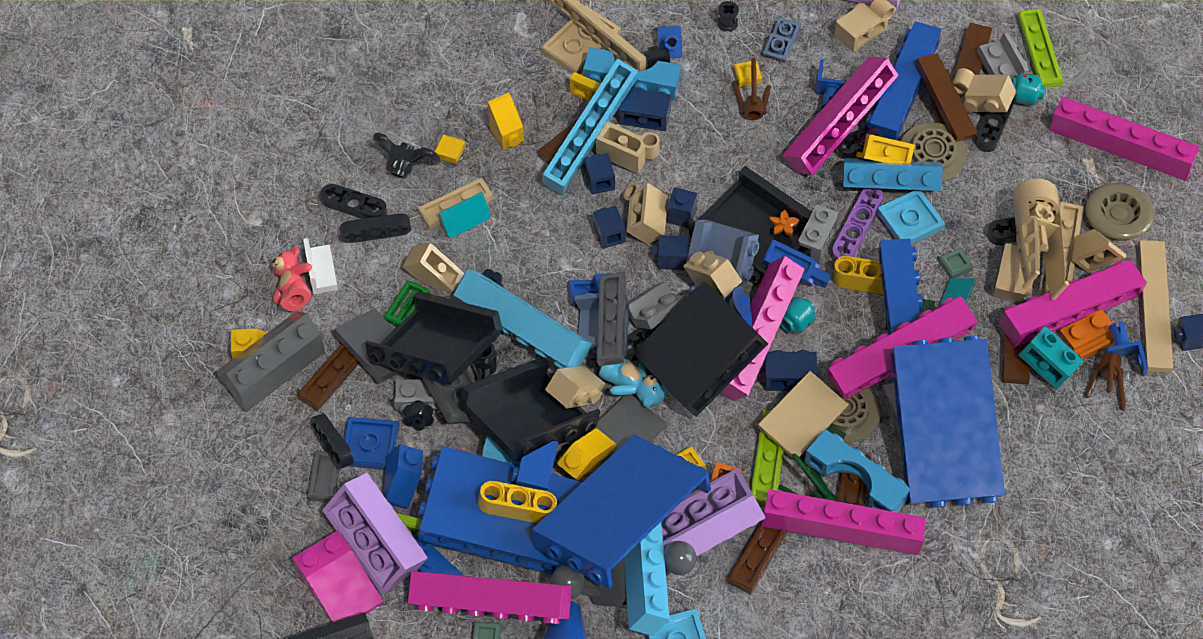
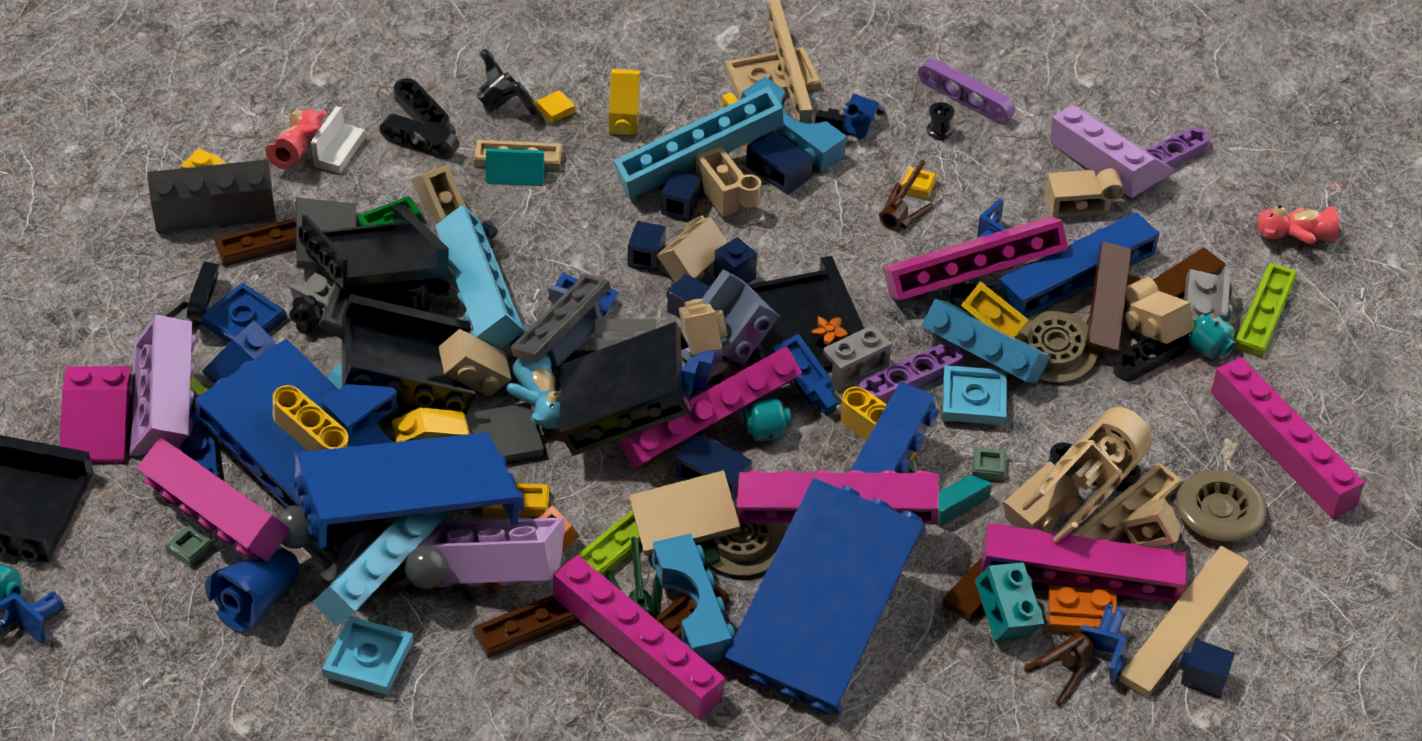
camera: 30 degrees right, 10 degrees down
sand blue slope [763,17,801,61] -> none

